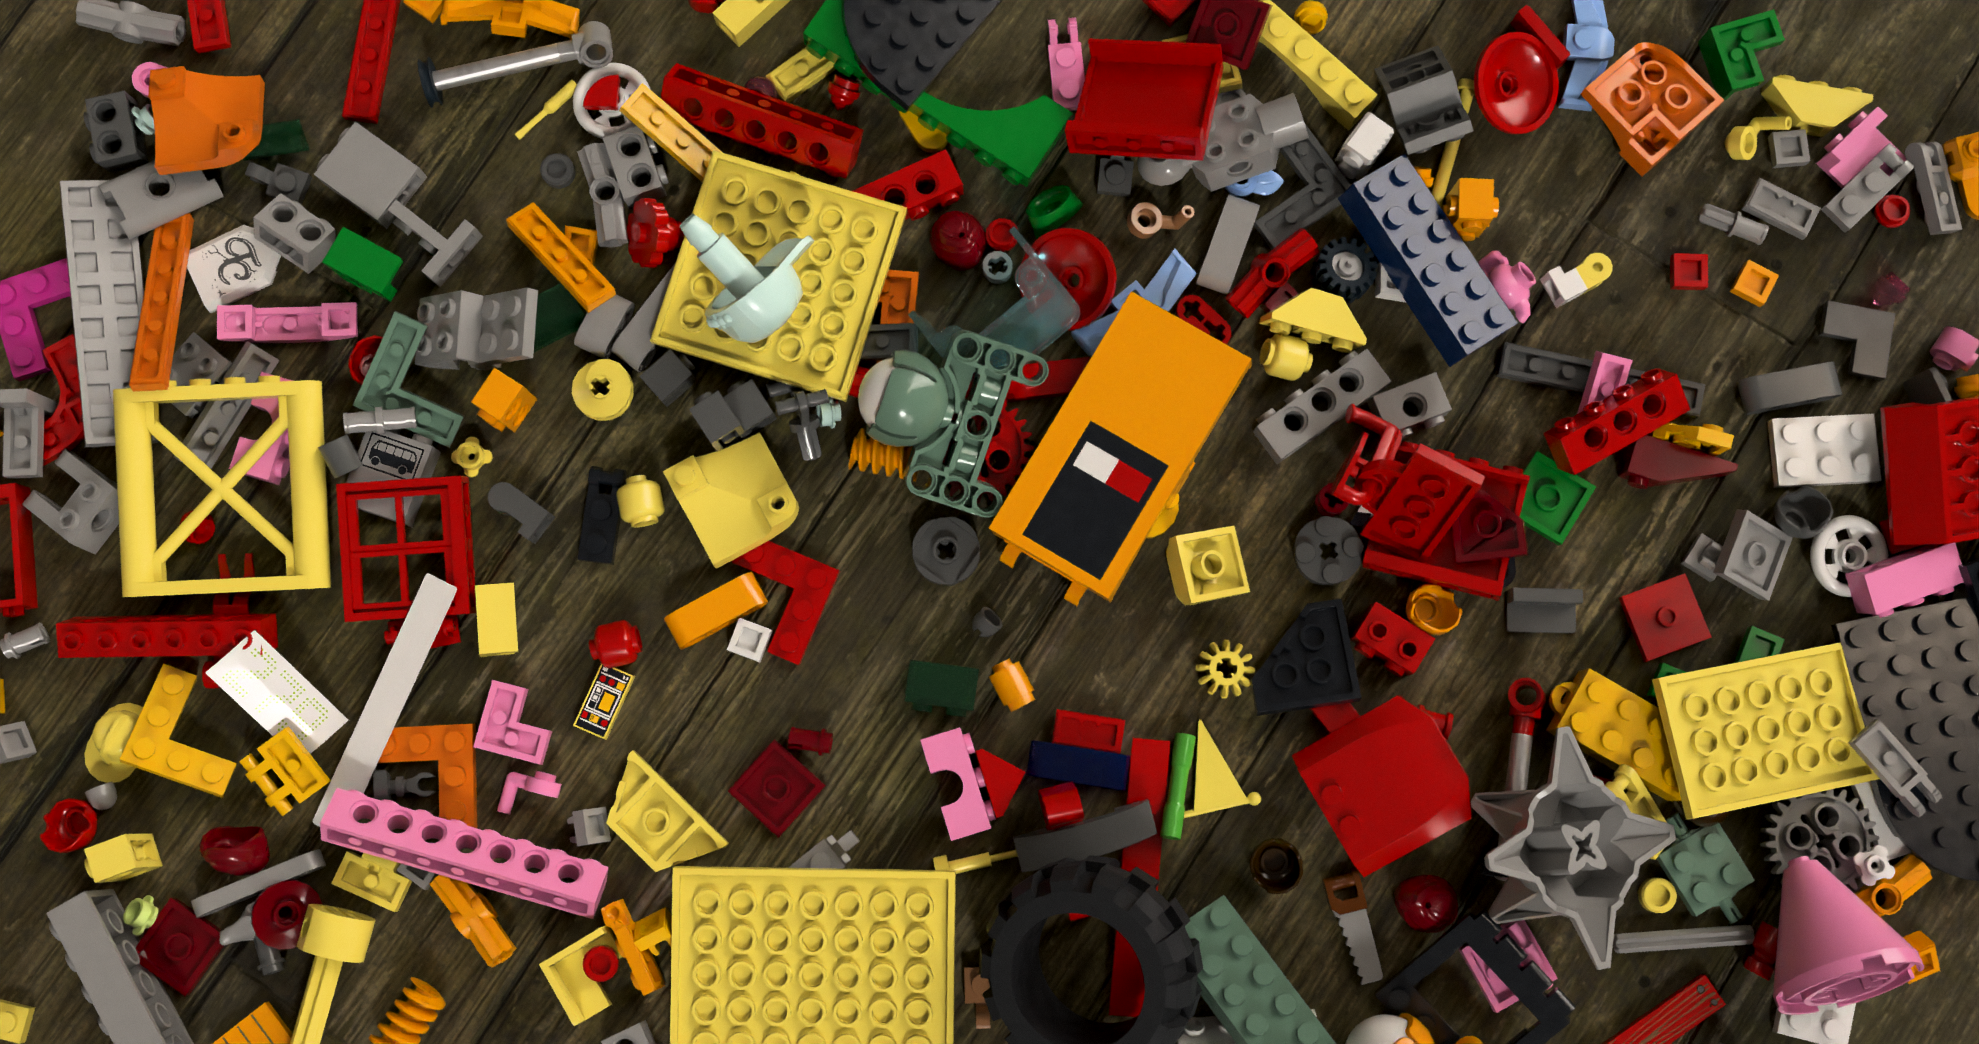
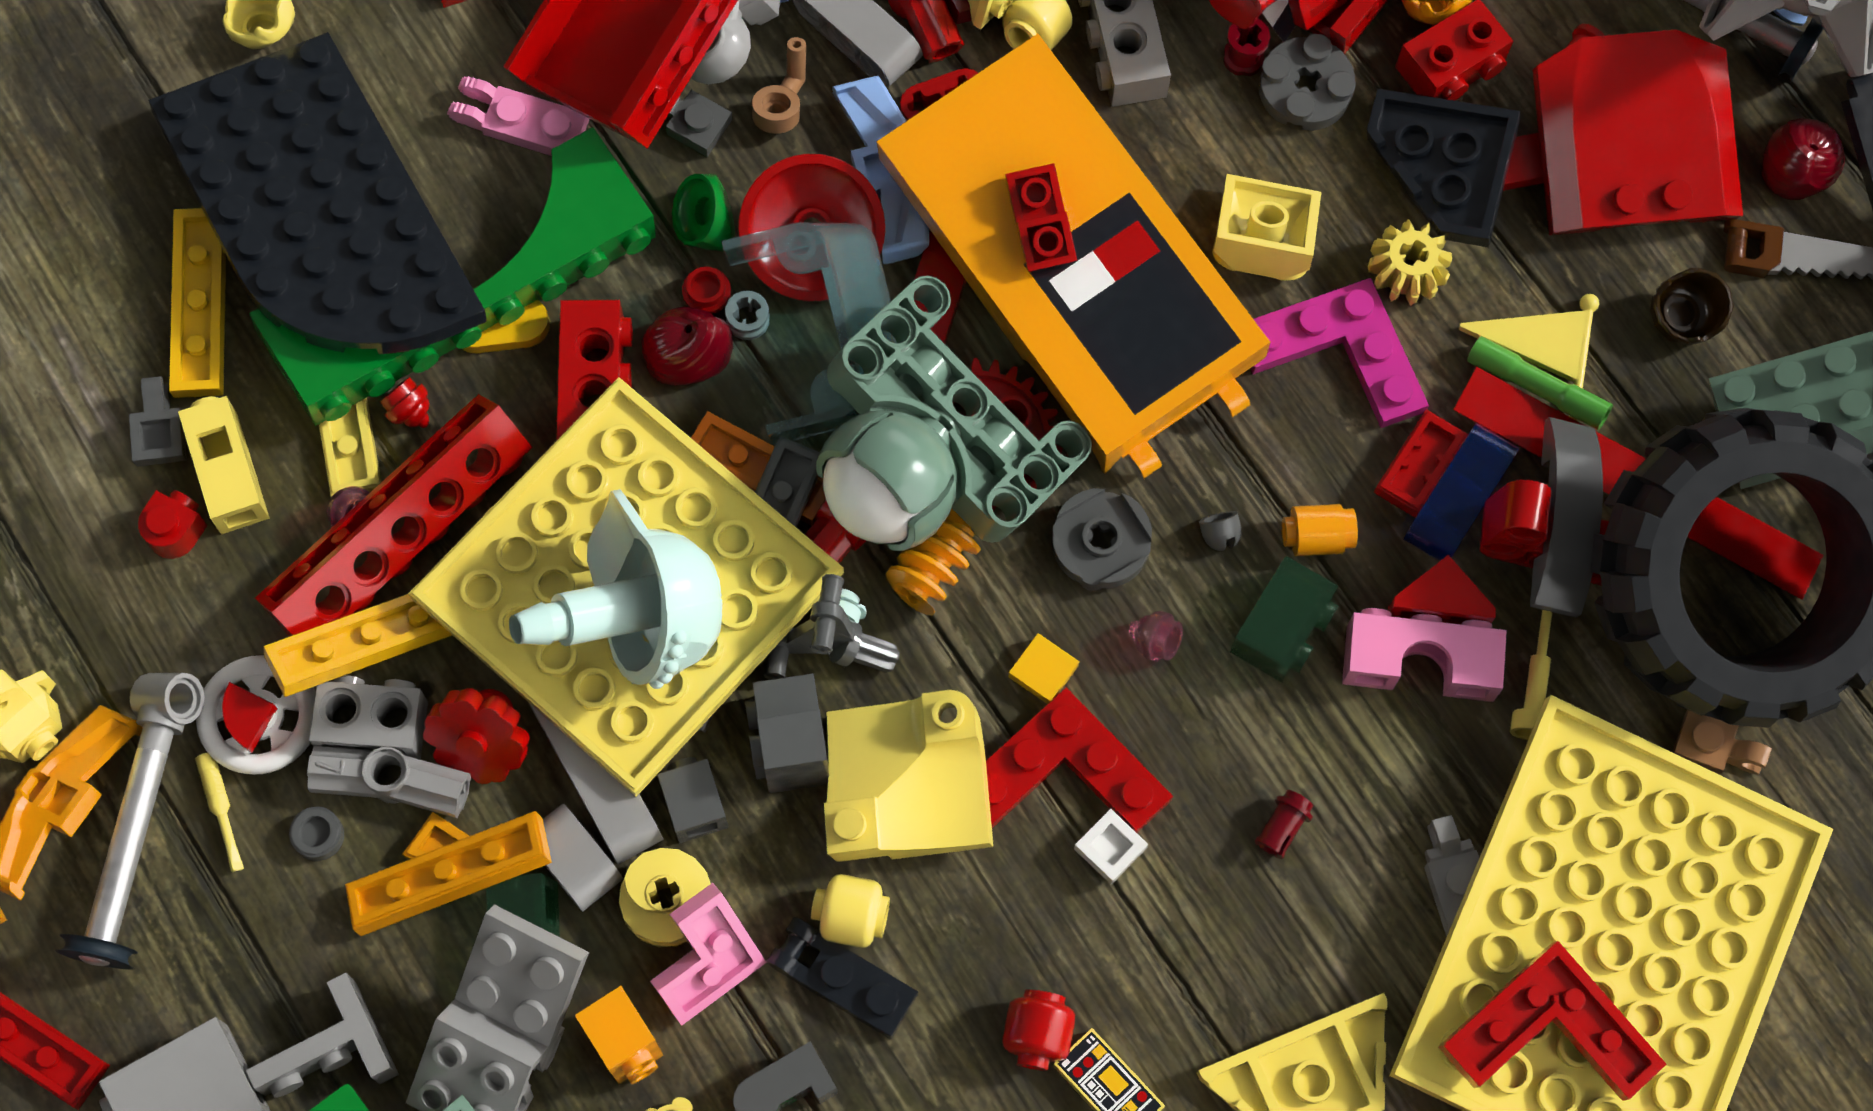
camera: 70 degrees left, 10 degrees down
light orange beam [664,572,768,650] -> none
dark red tile [728,739,826,838] -> none
none -> bright pink plate [650,883,767,1026]
none -> red slope [1005,163,1077,272]
none -> yellow tile [1008,633,1080,704]
none -> clear pink plate [1129,610,1183,662]
none -> dark pink plate [1250,278,1429,428]
none -> red plate [1438,941,1667,1101]

